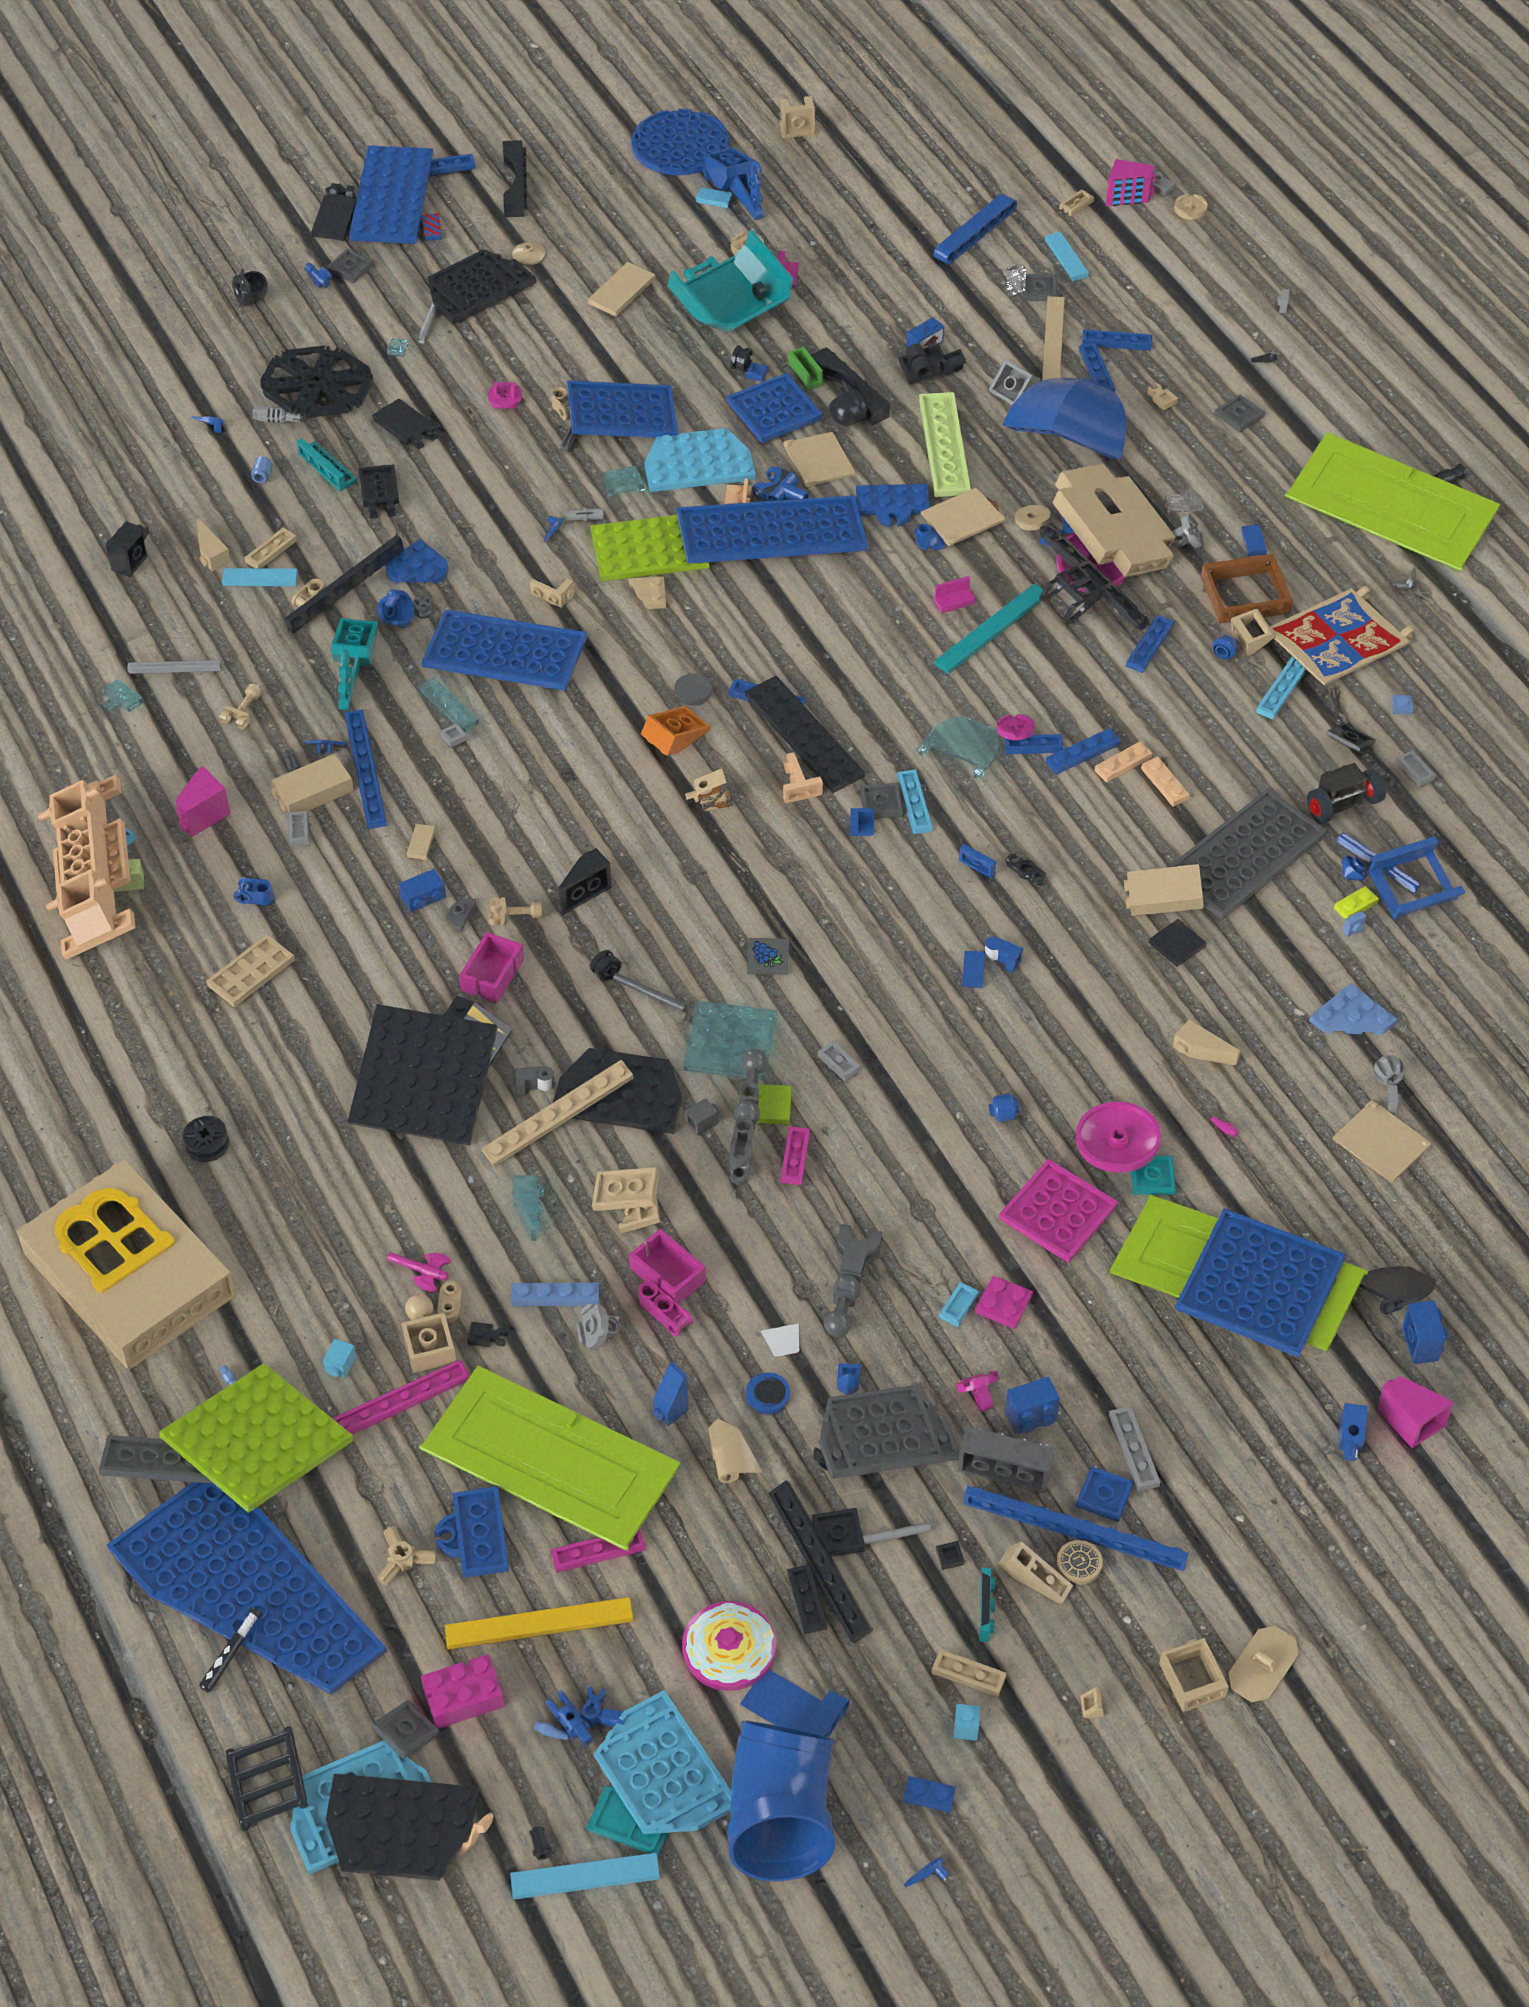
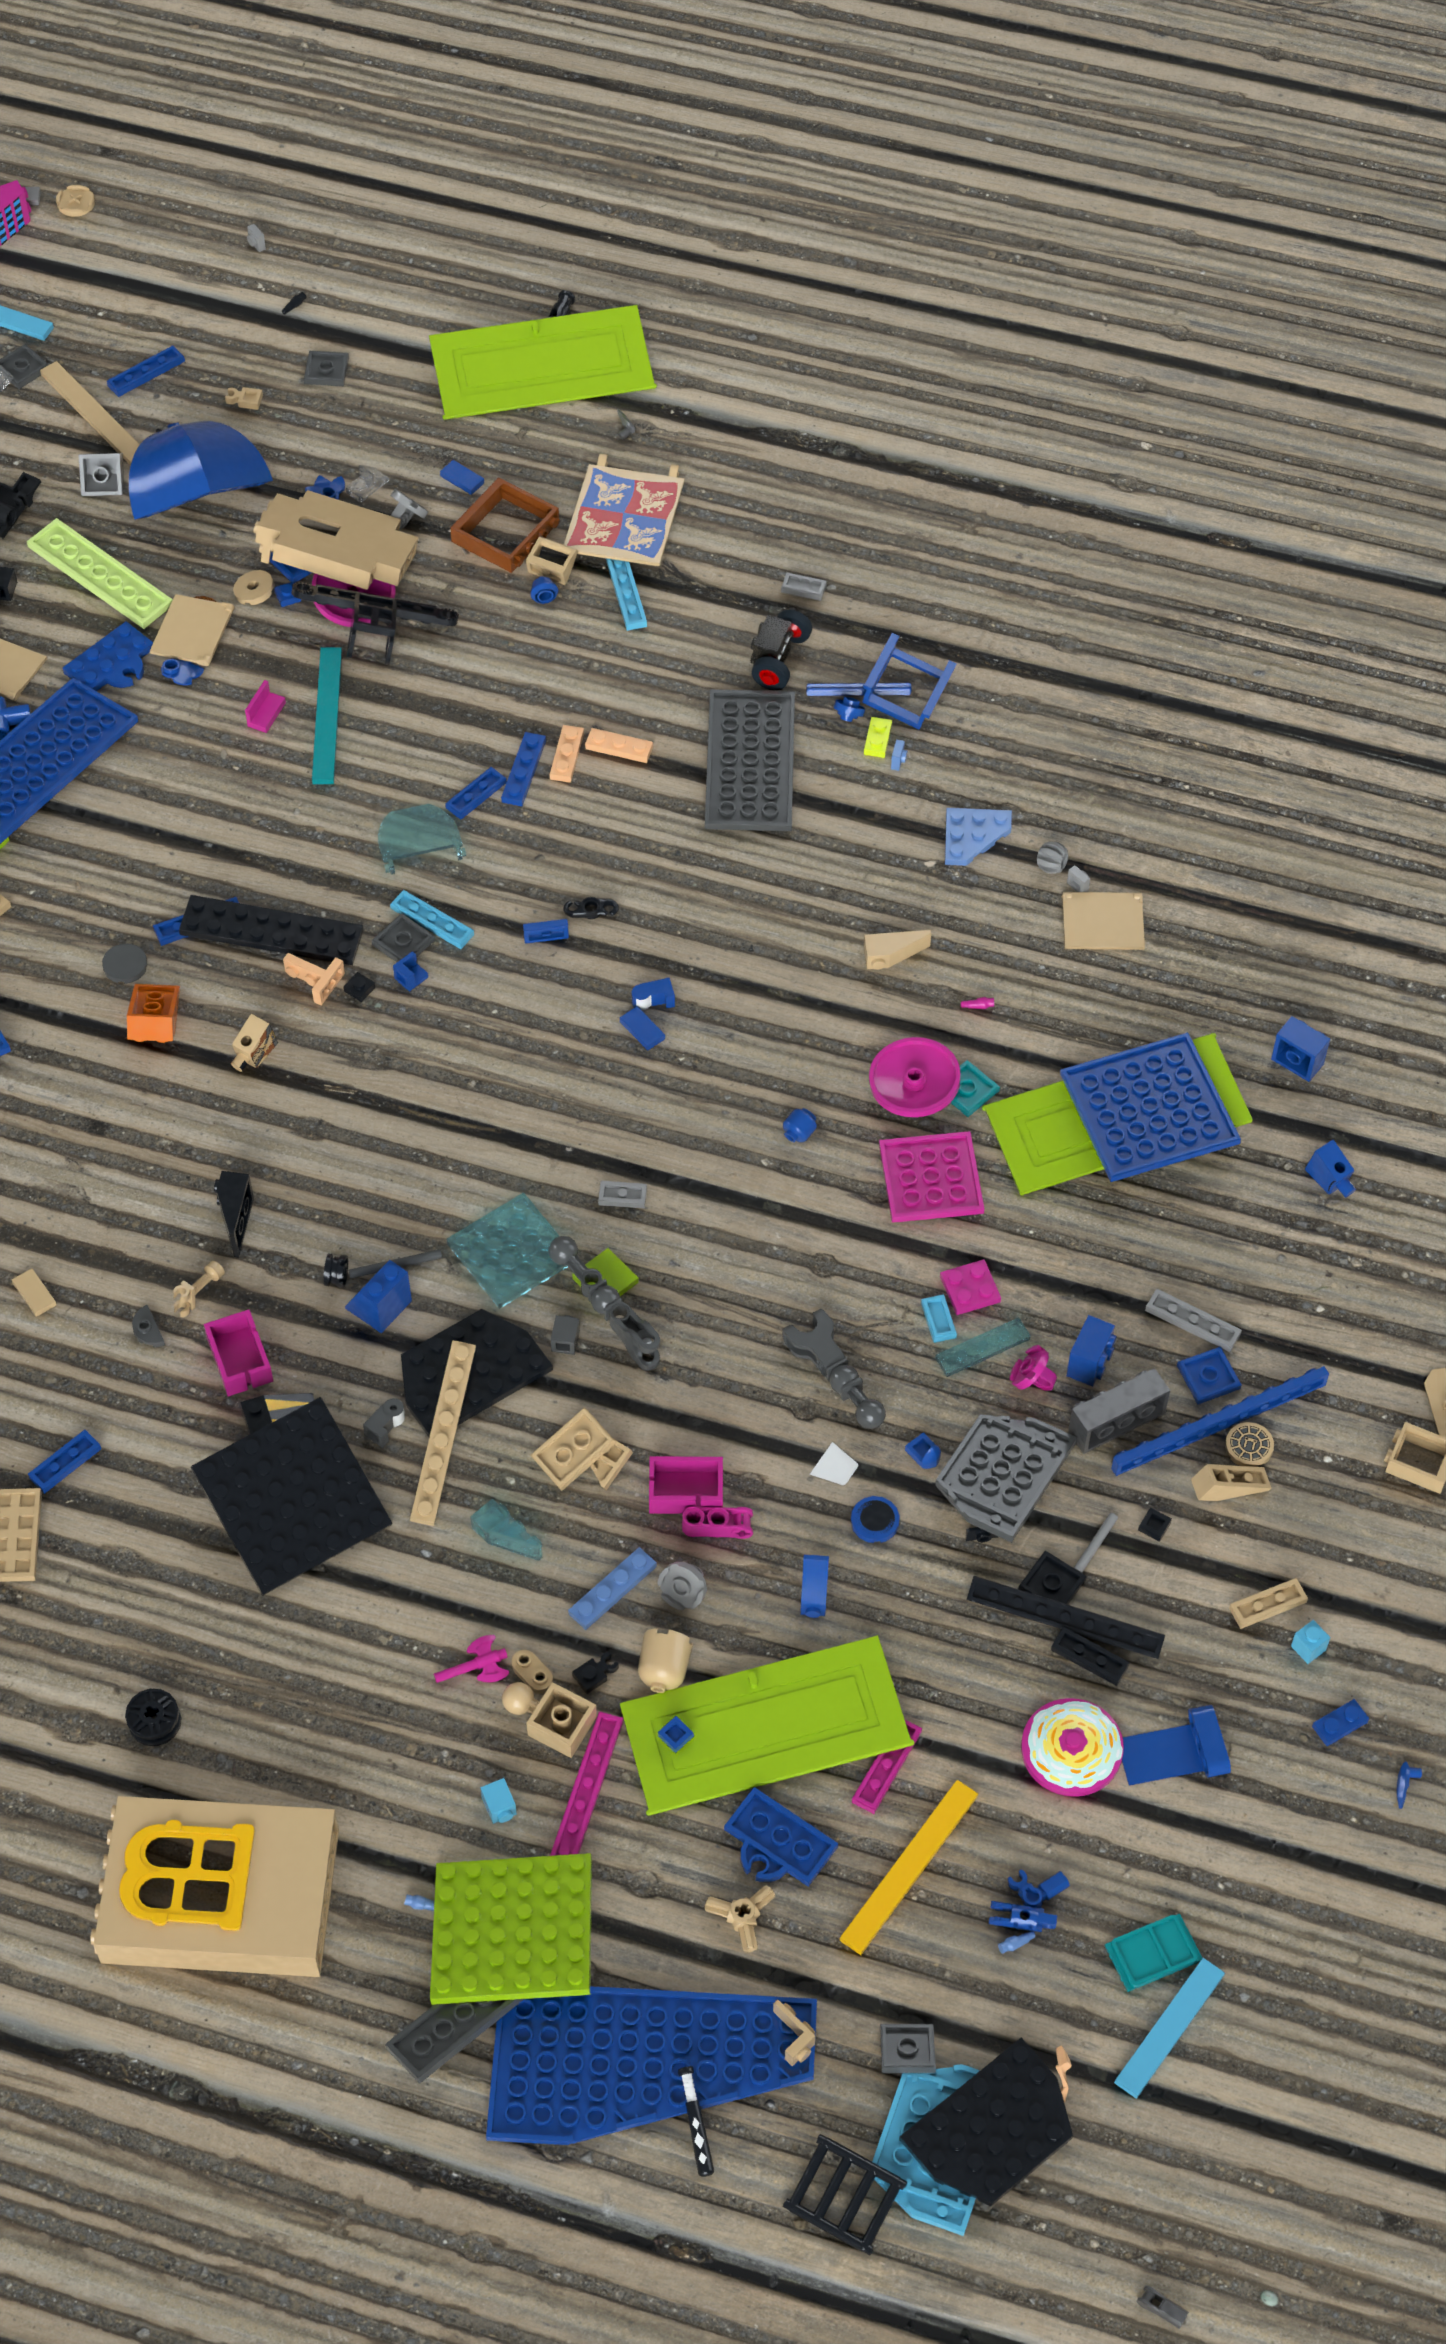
camera: 45 degrees left, 5 degrees up
blue brick [398,869,446,912] -> none
dark pink piece [421,1654,504,1729] -> none
black pin [529,1826,552,1860] -> none
medium azure plate [594,1690,731,1834] -> none
tan panel [708,1419,762,1483] -> none
blue cylinder [727,1720,835,1881] -> none
dark grey tile [747,938,789,975] -> none
dark pink plate [781,1126,810,1185] -> none
plate [979,1568,995,1642] -> none
dark pink tile [997,714,1035,740] -> none
blue tile [1079,343,1116,393] -> none
tan slope [1080,1687,1104,1718] -> none
tan brick [1124,864,1203,916] -> none
blue tile [1126,615,1174,673] -> none
black tile [1149,919,1206,967] -> none
black slope [1326,722,1376,755] -> none
black piece [1359,1266,1436,1314] -> none
dark pink slope [1377,1376,1453,1448] -> none
medium blue plate [1391,695,1414,714] -> none
none -> blue plate [28,1430,101,1494]
none -> blue plate [305,475,345,500]
none -> black plate [343,972,376,1002]
none -> blue slope [345,1260,412,1333]
none -> tan cylinder [638,1629,693,1693]
none -> blue plate [658,1716,694,1753]
none -> tan bracket [773,2000,815,2066]
none -> clear light blue tile [935,1317,1030,1377]

